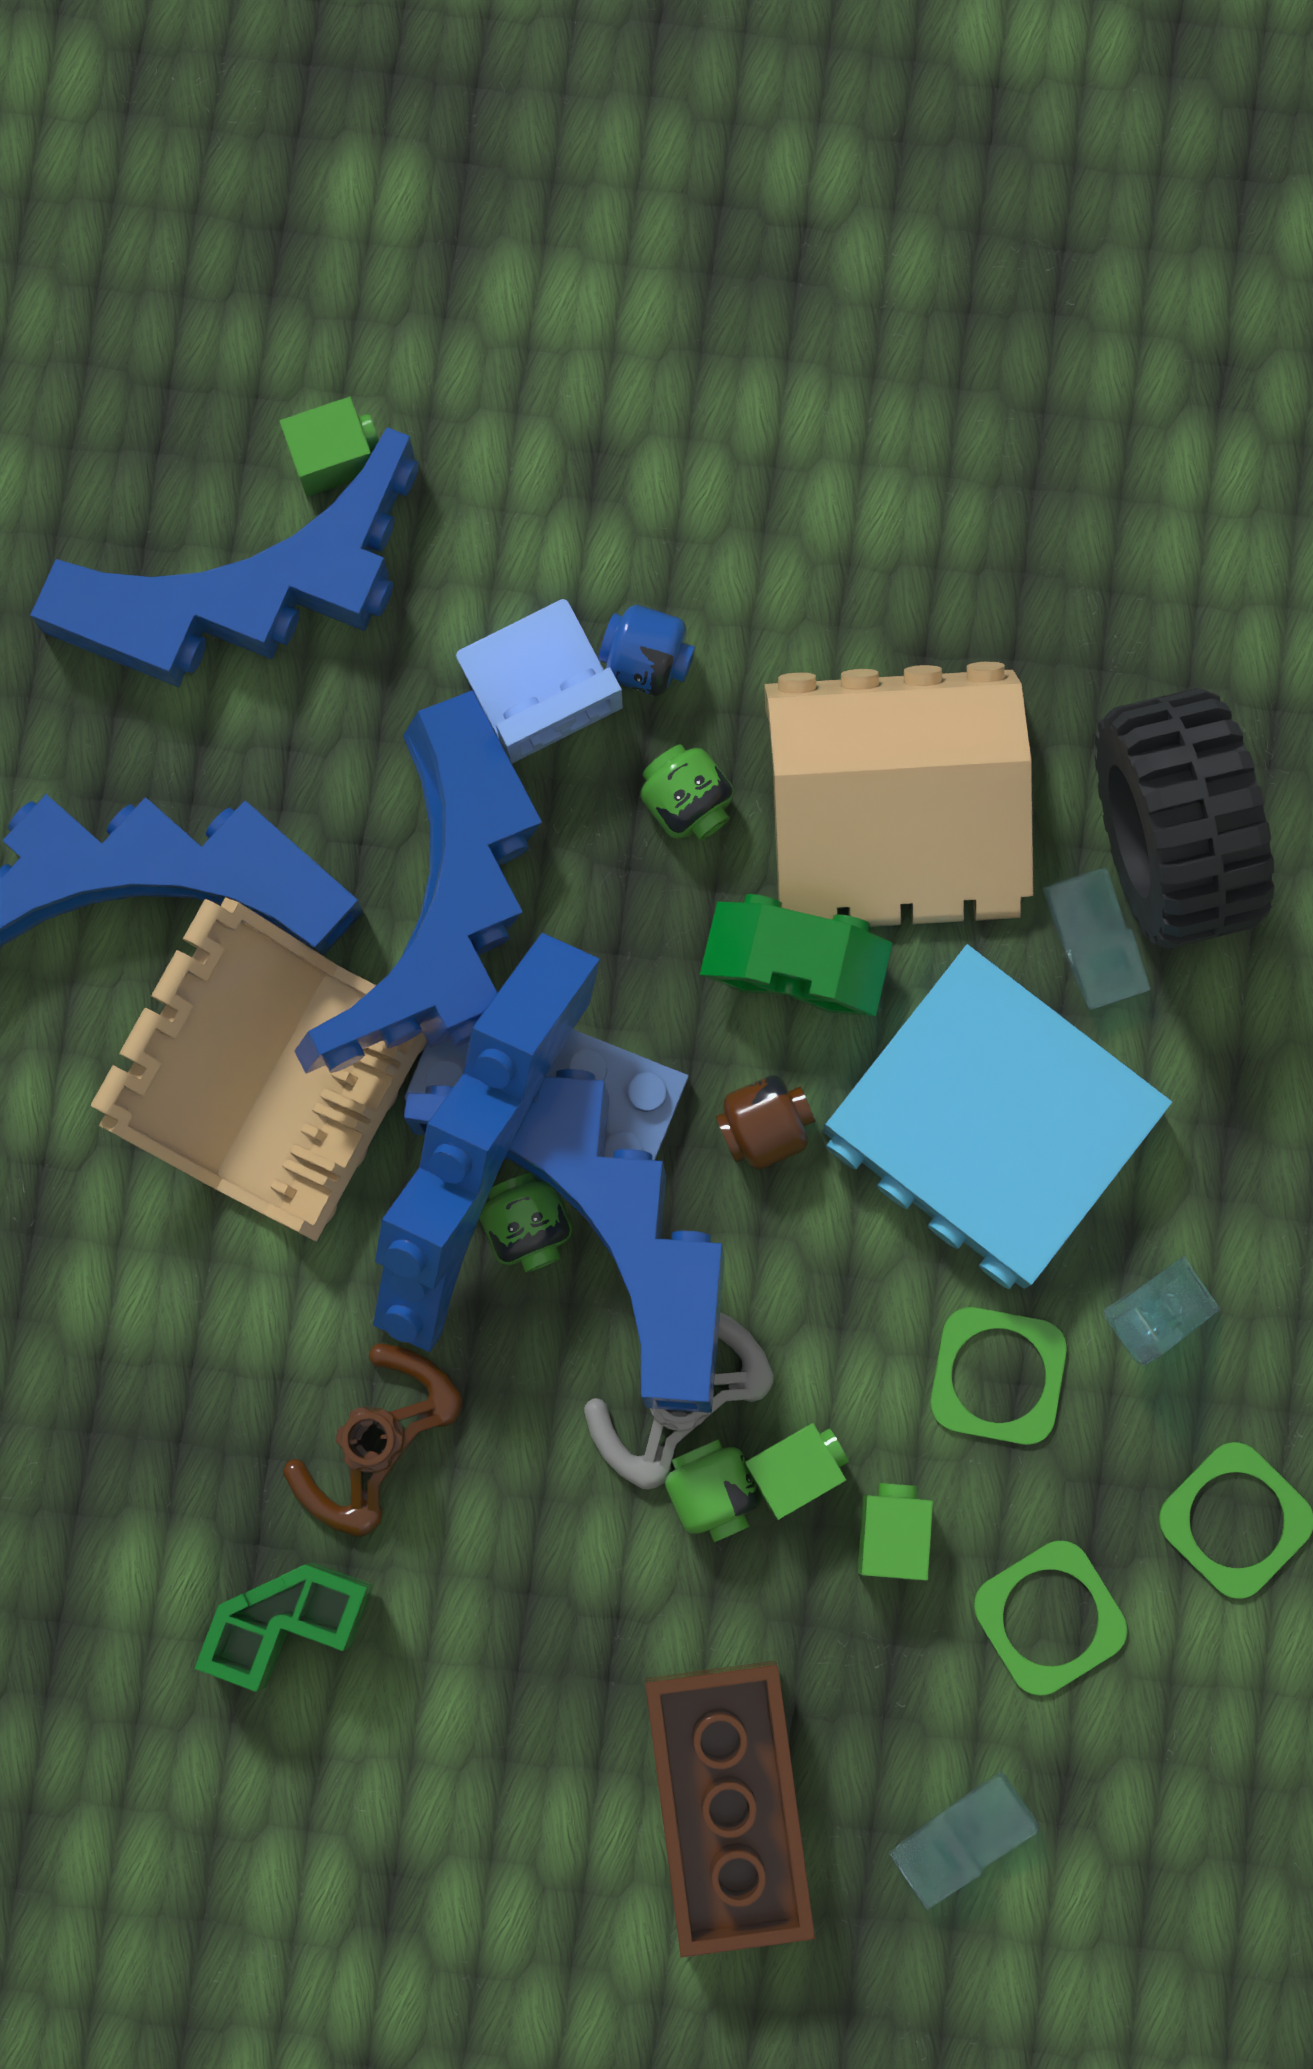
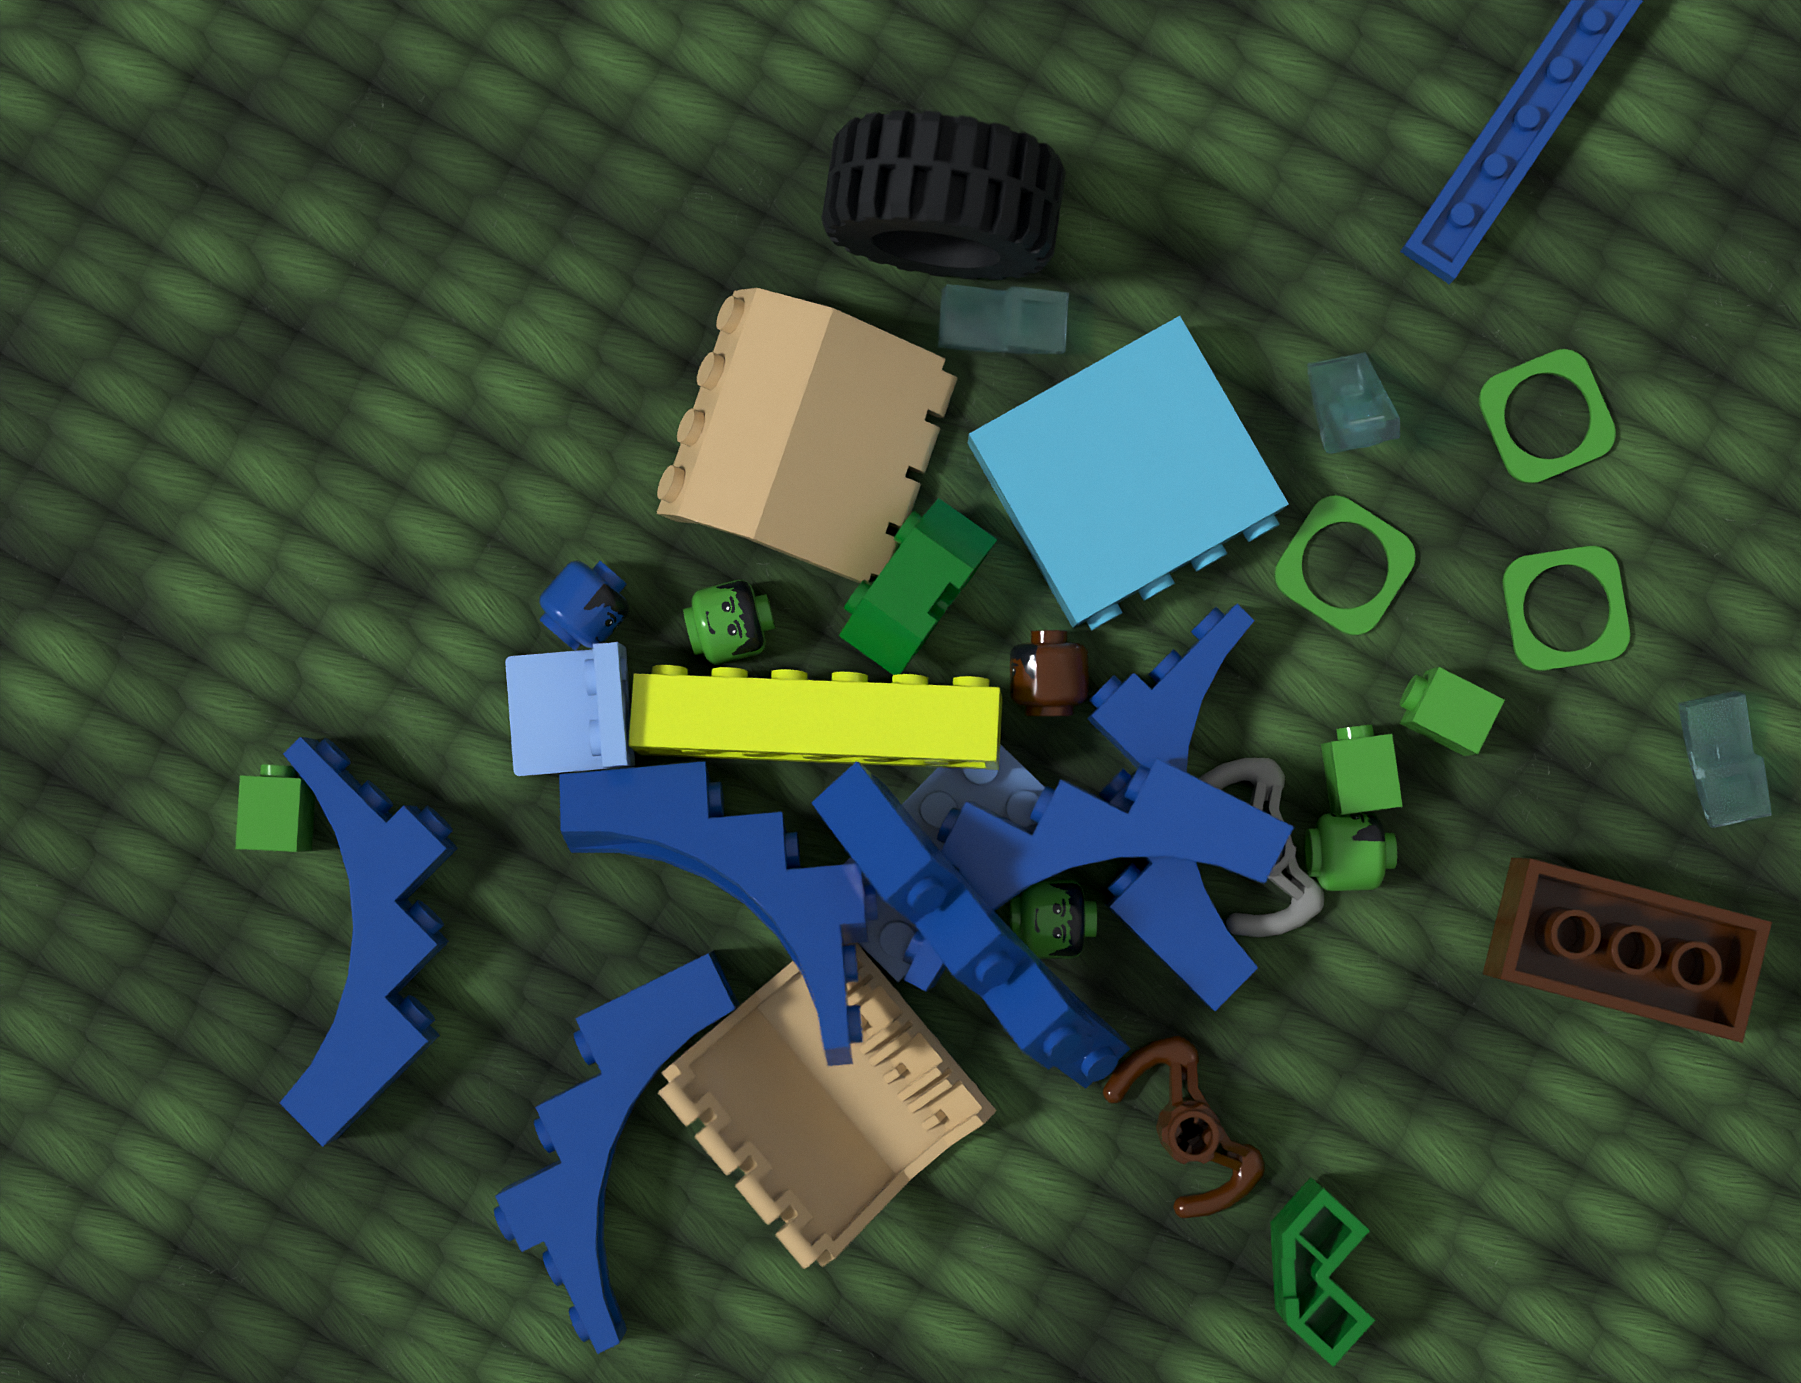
camera: 65 degrees left, 5 degrees up
none -> neon yellow brick [628,665,1002,770]
none -> blue arch [1087,604,1258,1011]

